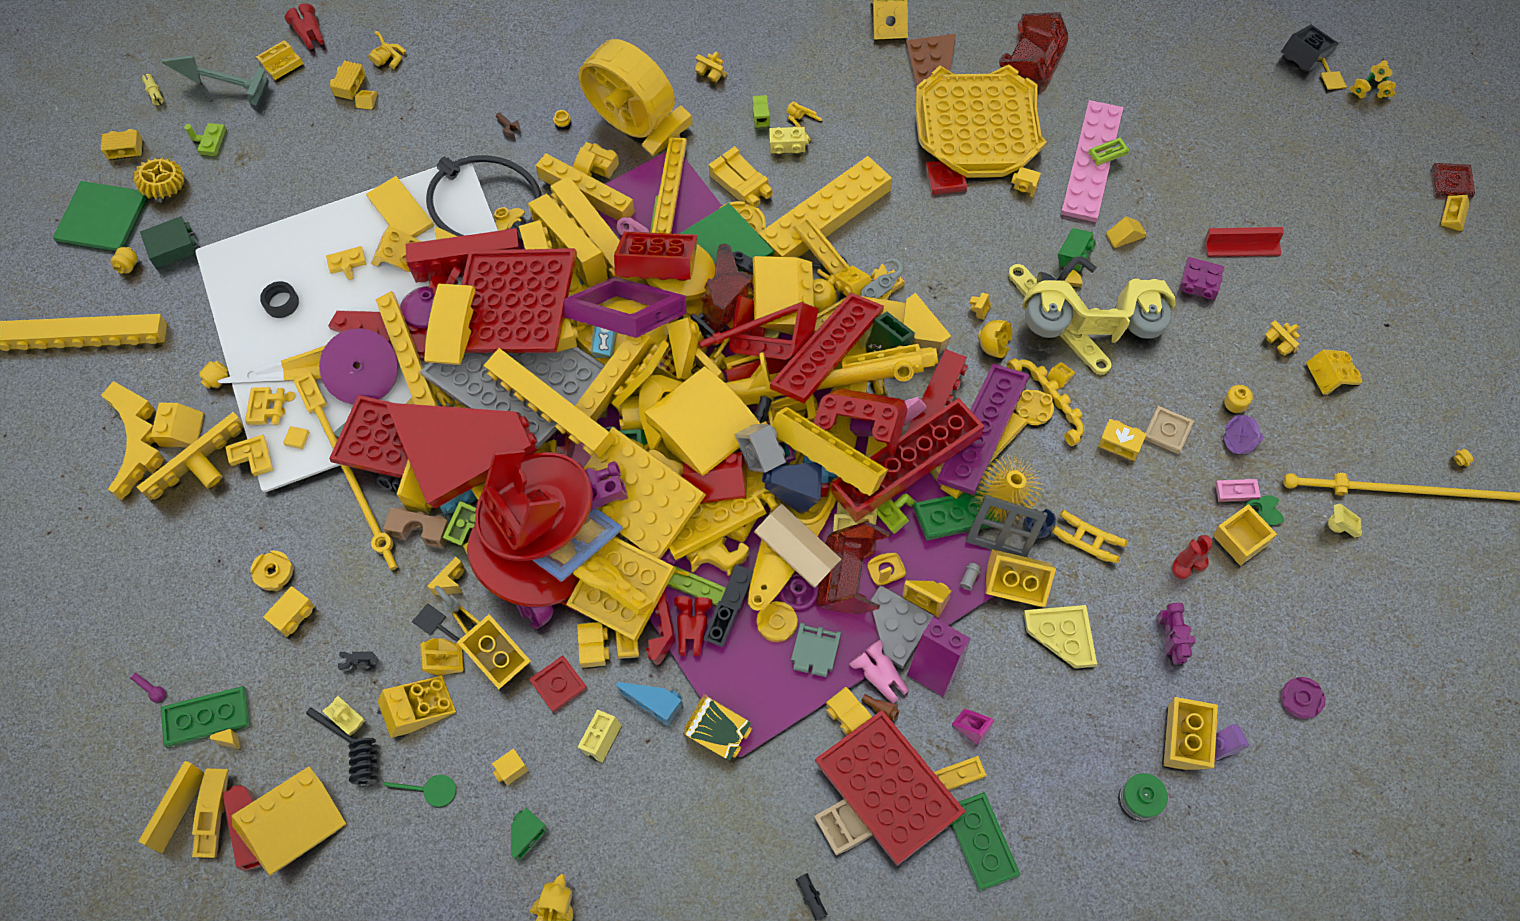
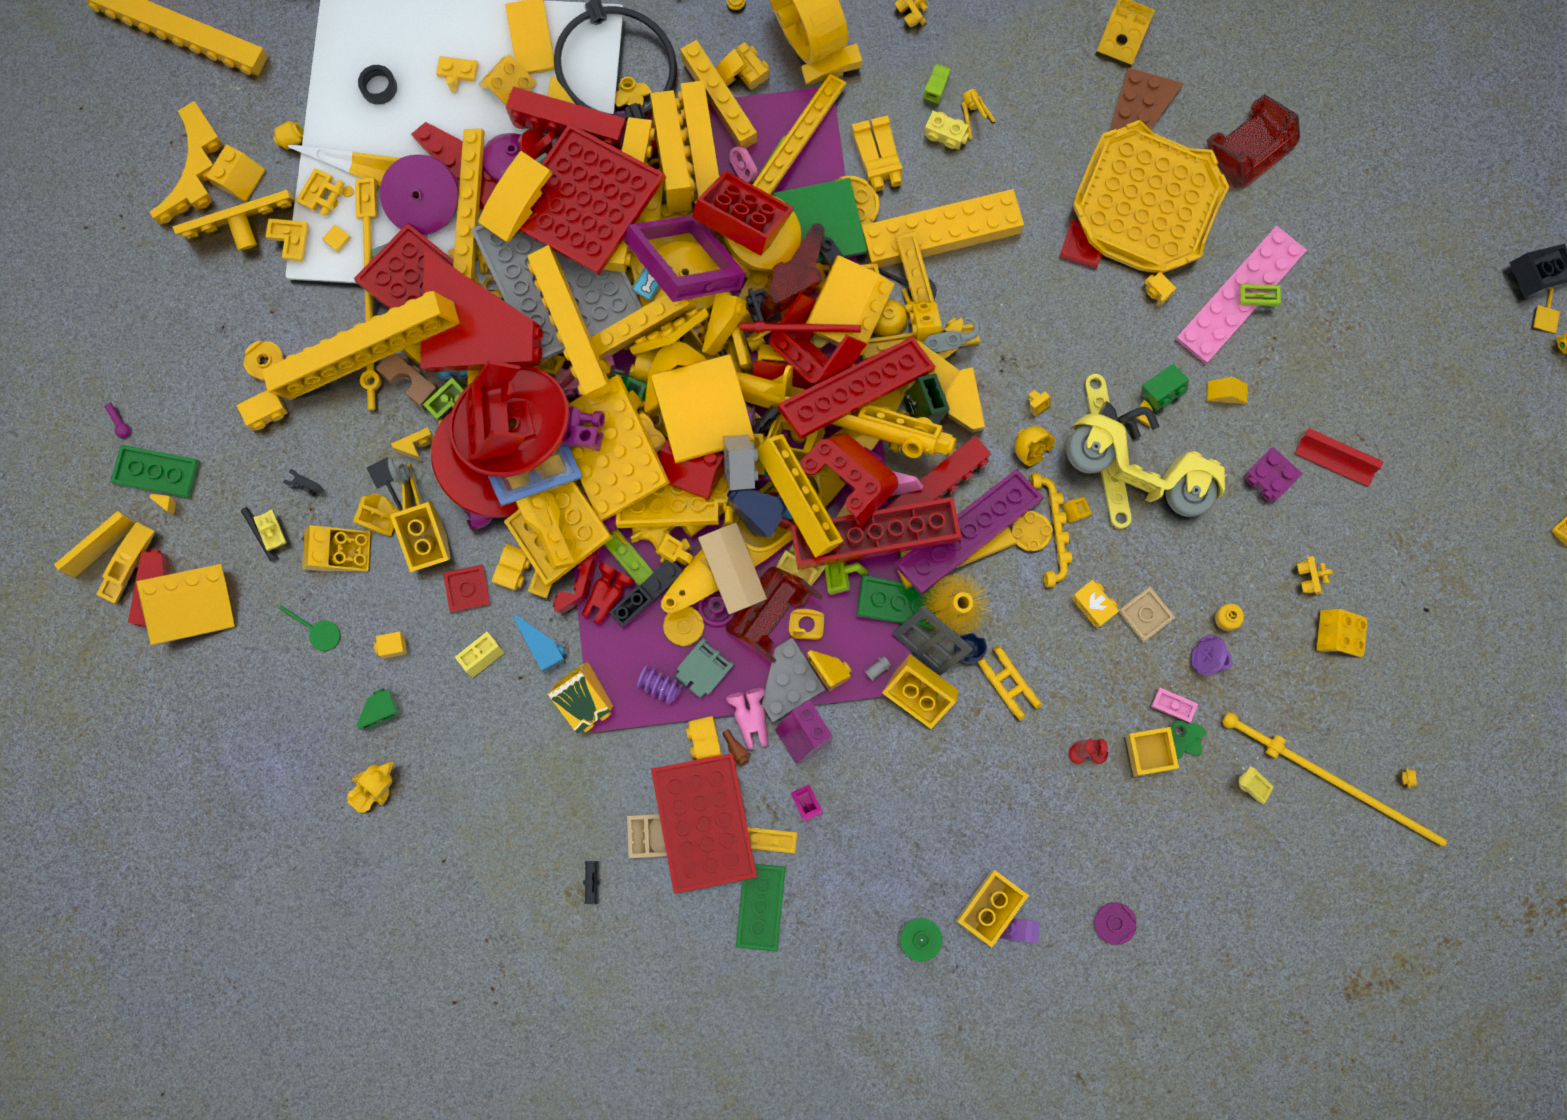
camera: 25 degrees right, 15 degrees up
black piece [349,738,377,786] -> none
light yellow plate [1024,605,1097,668] -> none
magenta hips [1157,603,1196,664] -> none
none -> yellow brick [262,291,460,400]
none -> medium lavender piece [637,664,684,705]
none -> yellow plate [655,534,693,566]

